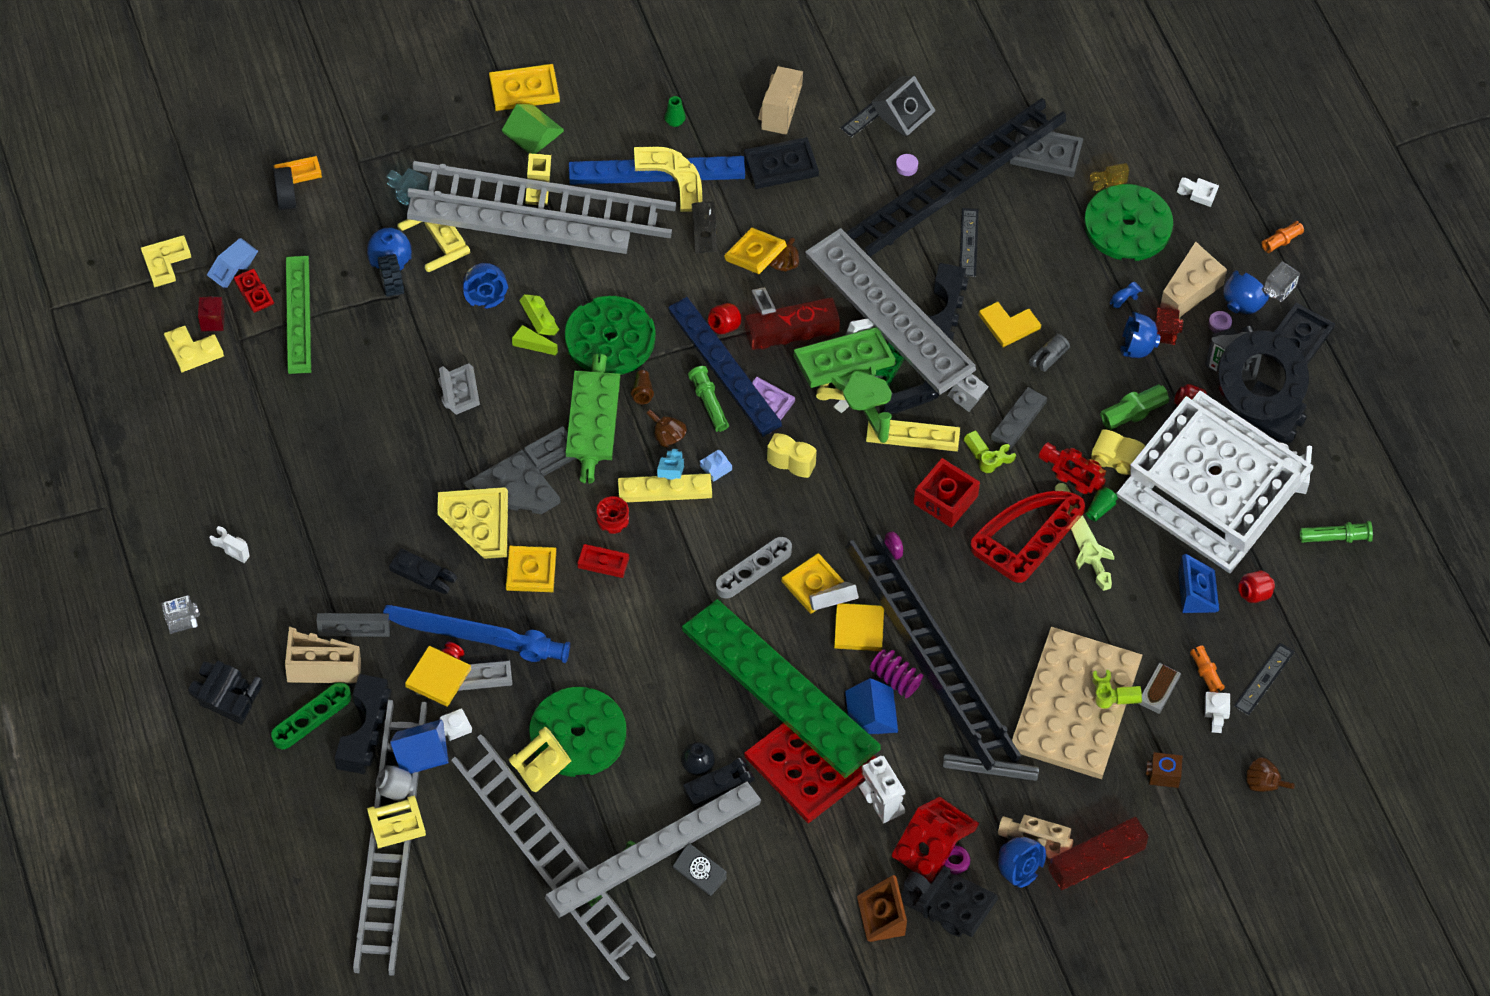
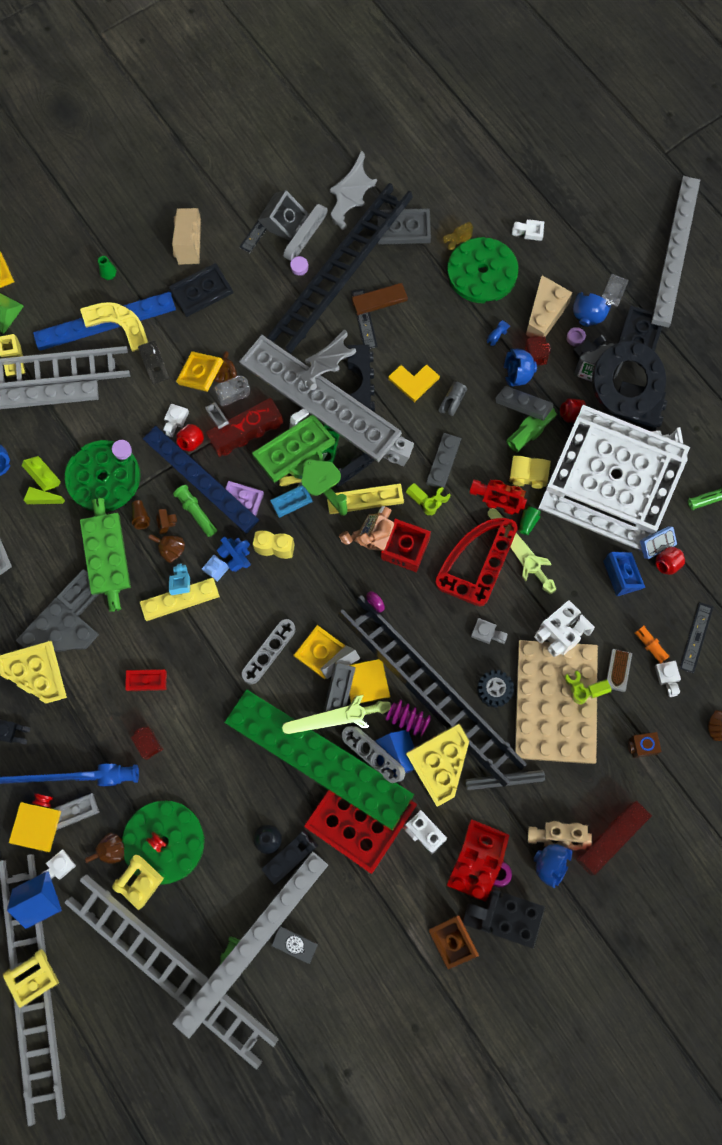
camera: 10 degrees left, 15 degrees up
light grey head [376,766,414,801] -> none
yellow tile [506,546,557,592] -> none
red wheel [597,496,629,534] -> none
orange pin [1262,221,1304,253] -> none
none -> reddish brown piece [84,833,125,864]
none -> lavender tile [112,440,132,460]
none -> clear red brick [131,727,164,760]
none -> red bush [146,832,167,853]
none -> reddish brown tile [156,509,177,534]
none -> white plate [164,404,189,437]
none -> clear piece [214,376,251,406]
none -> blue hips [217,537,251,572]
none -> dark azure plate [270,485,313,518]
none -> yellowish green sword [282,695,391,734]
none -> light grey beam [284,204,327,261]
none -> light grey animal [301,329,356,390]
none -> dark grey plate [323,662,356,725]
none -> light grey animal [330,151,377,230]
none -> nougat torso [339,506,394,551]
none -> light grey beam [342,726,405,783]
none -> reddish brown tile [352,283,408,315]
none -> light yellow plate [406,723,469,807]
none -> light grey plate [471,618,508,644]
none -> black wheel [477,670,514,708]
none -> dark grey plate [495,386,553,421]
none -> white hips [534,600,595,657]
none -> tile [640,526,677,559]
none -> light grey plate [651,176,700,327]

